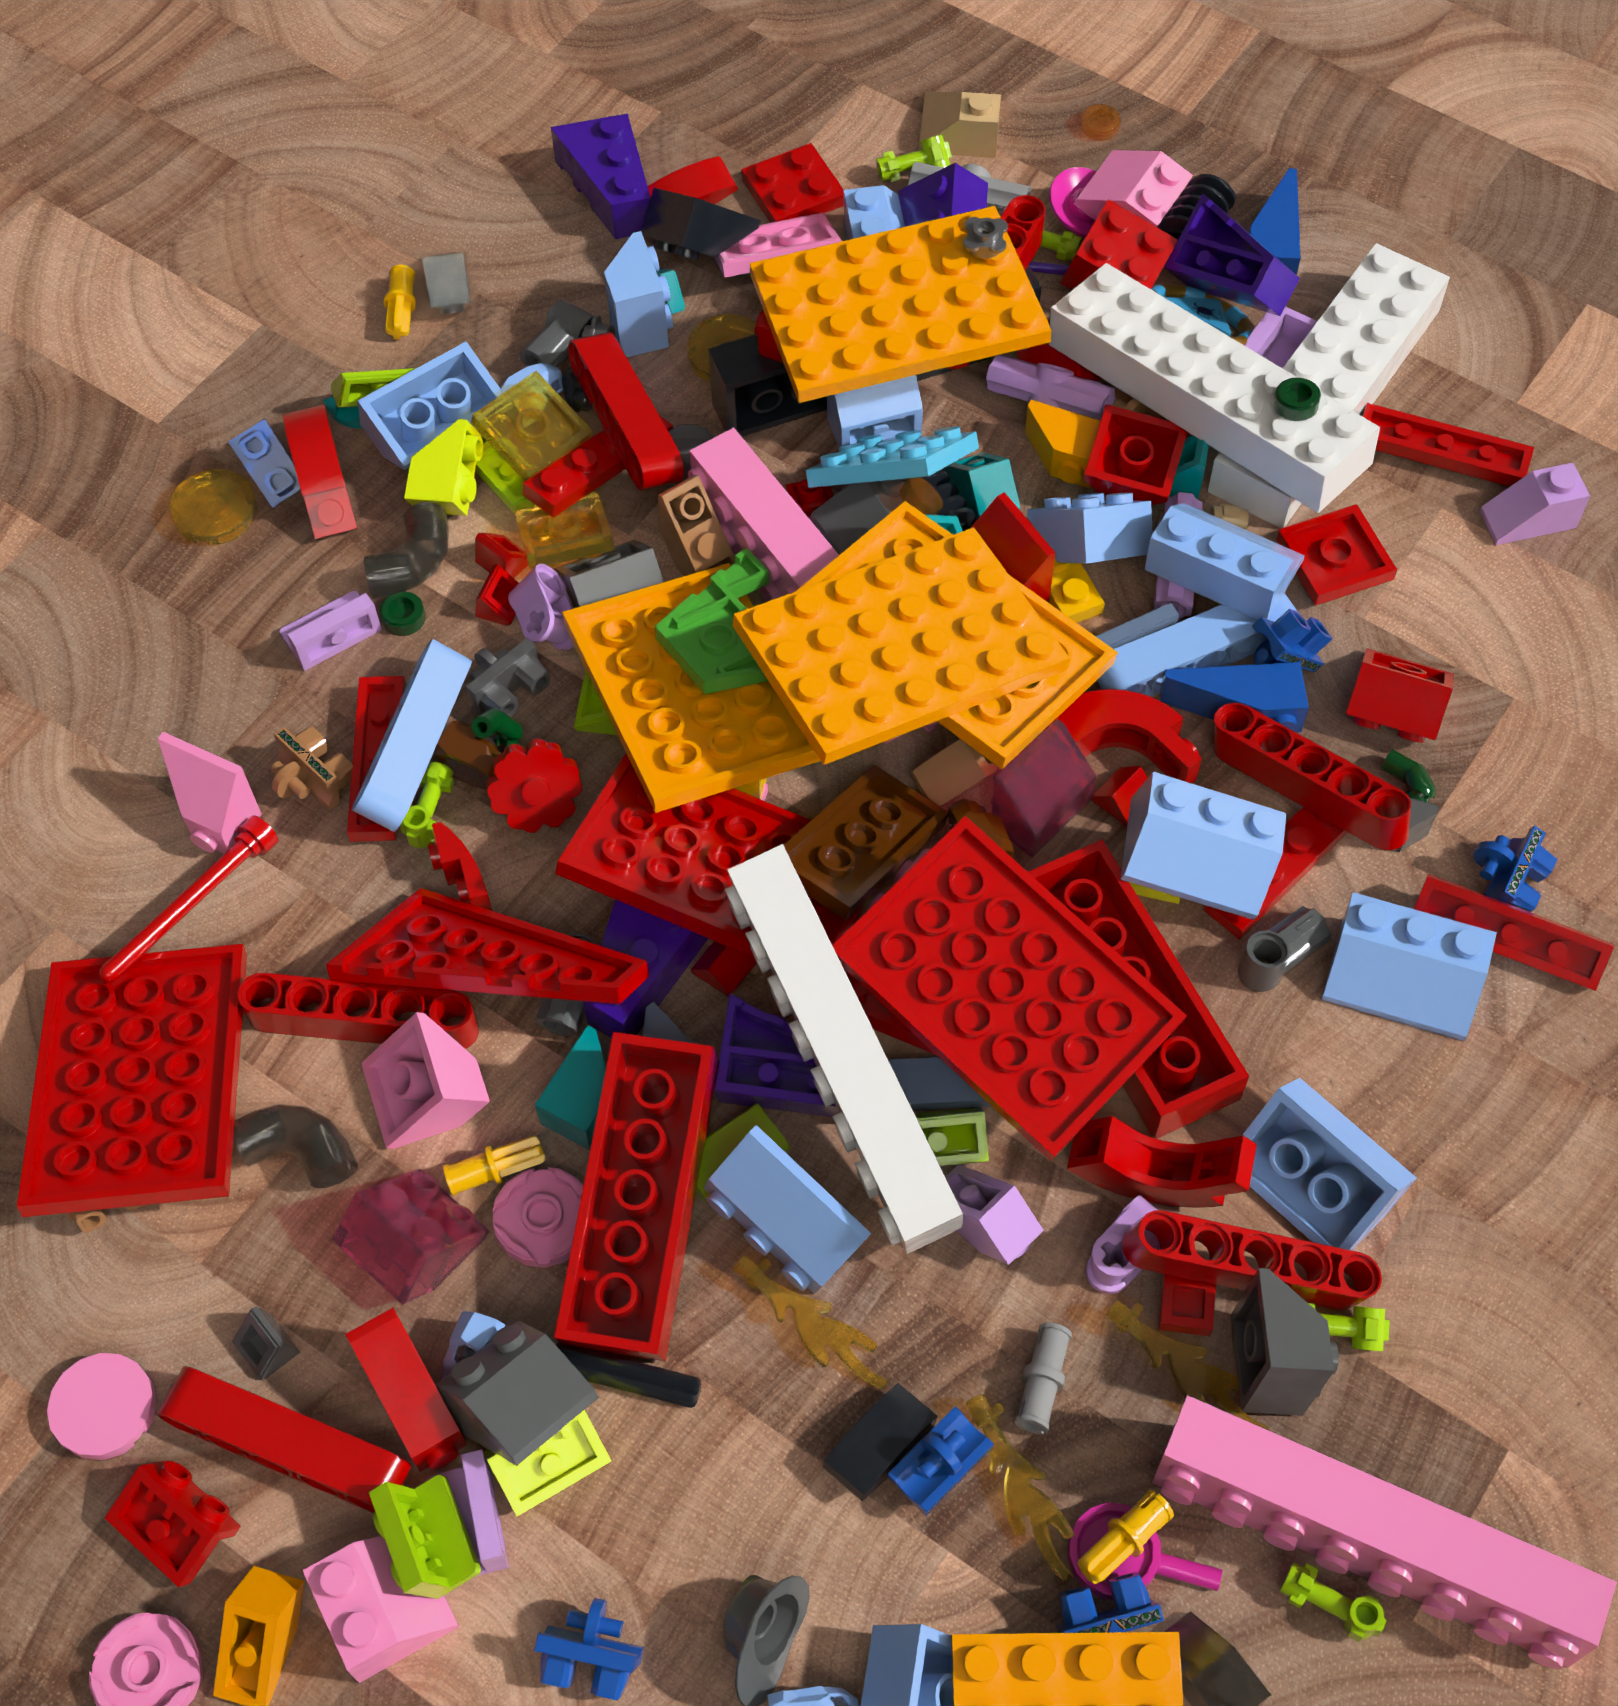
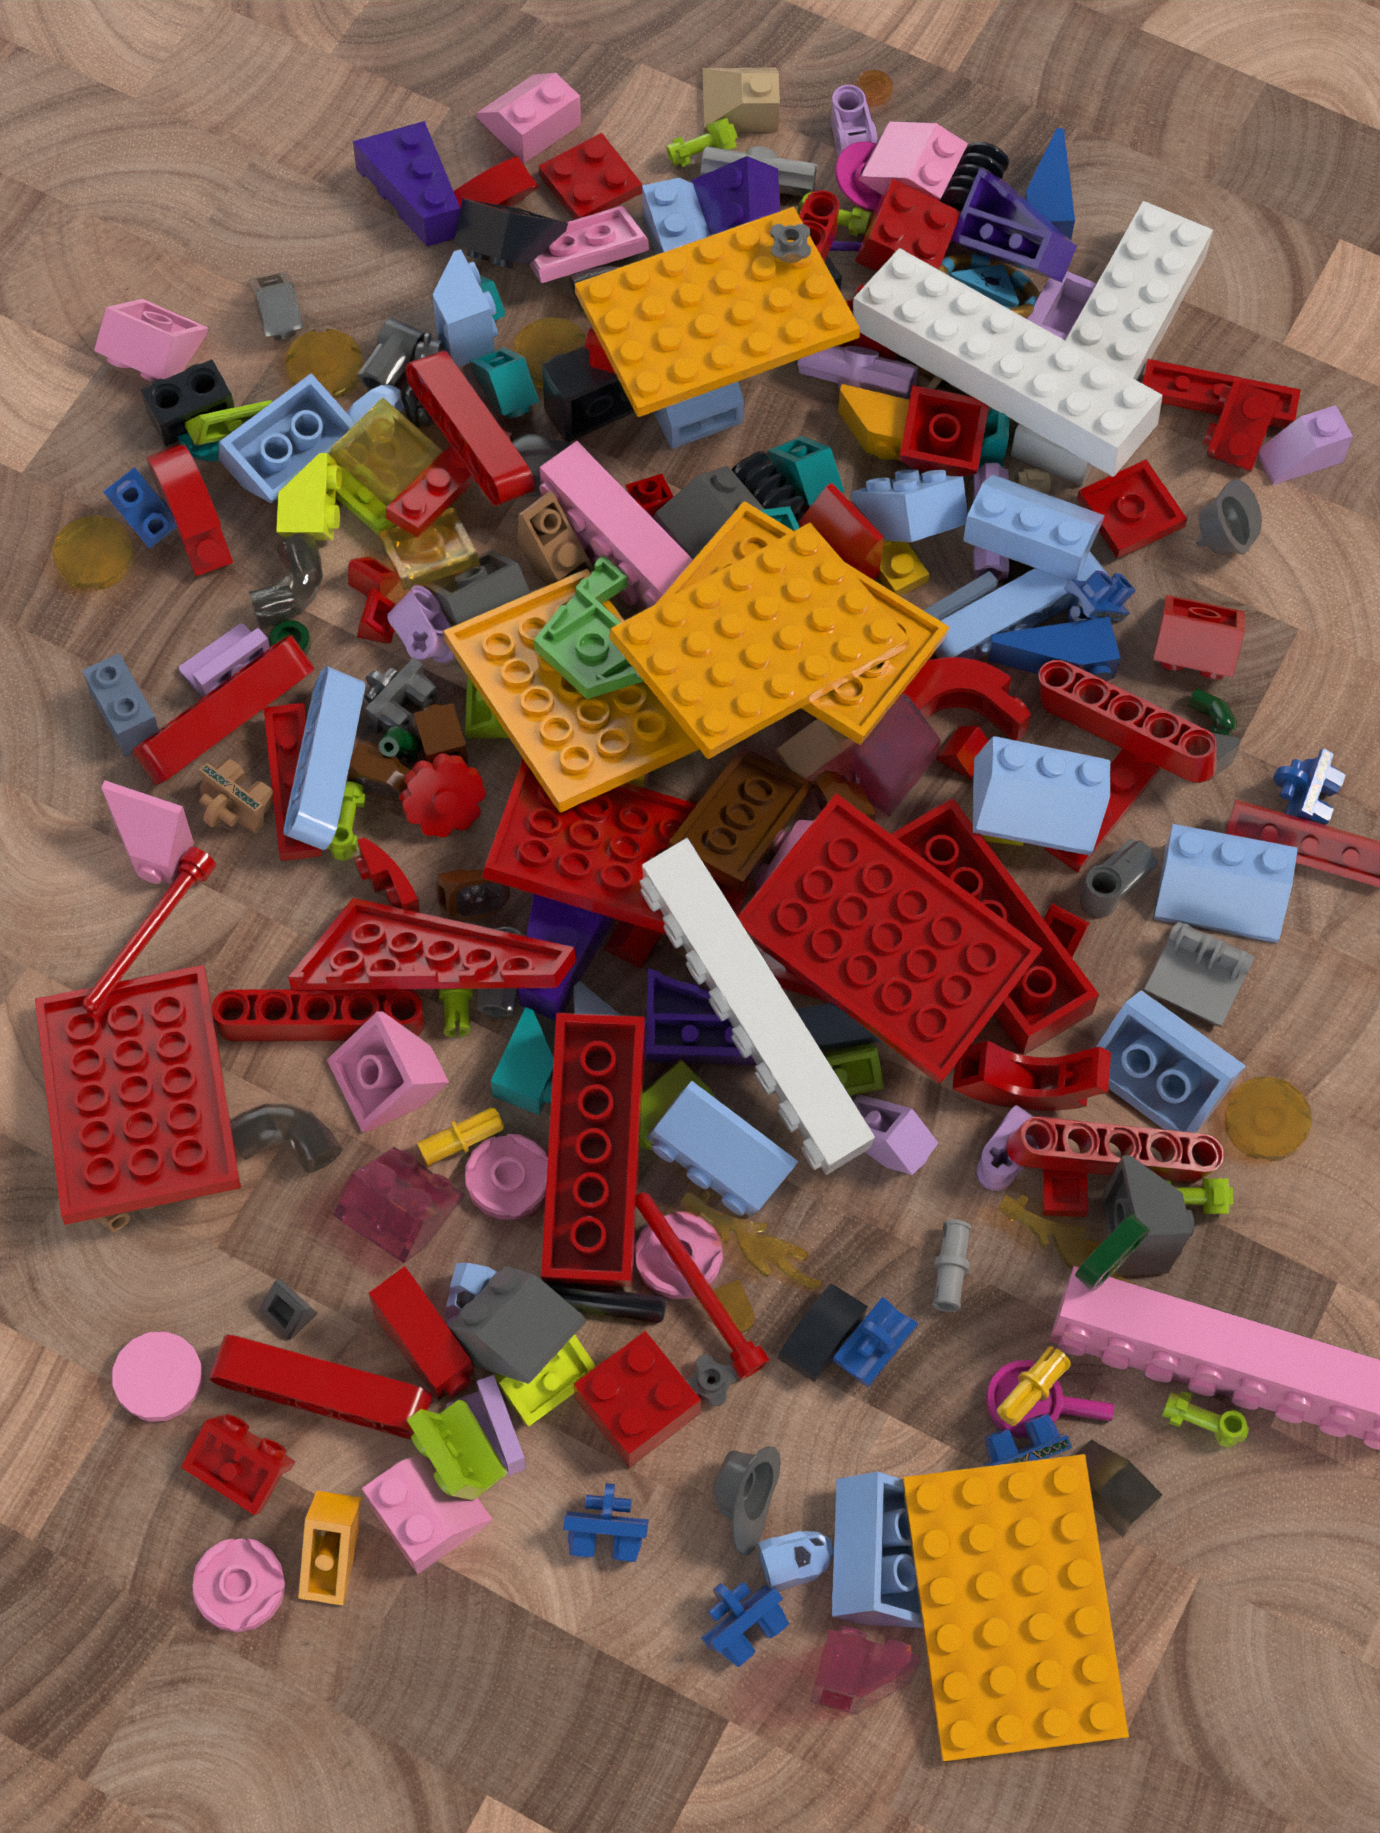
camera: 10 degrees left, 5 degrees up
yellow axle [383,264,416,340] -> none
medium azure plate [806,426,979,488] -> none
clear orange tile [900,477,943,515] -> none
clear yellow piece [966,1394,1074,1581] -> none
dark green tile [1274,378,1321,421] -> none
none -> sand blue brick [82,653,159,757]
none -> bright pink slope [94,299,209,382]
none -> red beam [131,635,315,786]
none -> black brick [140,359,235,447]
none -> clear yellow tile [286,329,364,399]
none -> reddish brown brick [413,703,468,764]
none -> rock [436,869,510,922]
none -> lime pin [439,989,473,1037]
none -> teal slope [469,347,539,418]
none -> bright pink slope [476,73,581,163]
none -> red brick [573,1330,701,1468]
none -> bright pink tile [635,1211,723,1299]
none -> red piece [636,1192,771,1381]
none -> flat silver plate [686,1354,737,1406]
none -> clear yellow piece [713,1279,755,1333]
none -> lavender piece [830,85,878,157]
none -> red slope [1044,903,1090,958]
none -> dark green beam [1075,1214,1150,1292]
none -> light grey hinge [1143,921,1255,1027]
none -> dark grey piece [1196,479,1262,555]
none -> red bracket [1202,377,1280,472]
none -> clear yellow tile [1224,1076,1312,1161]

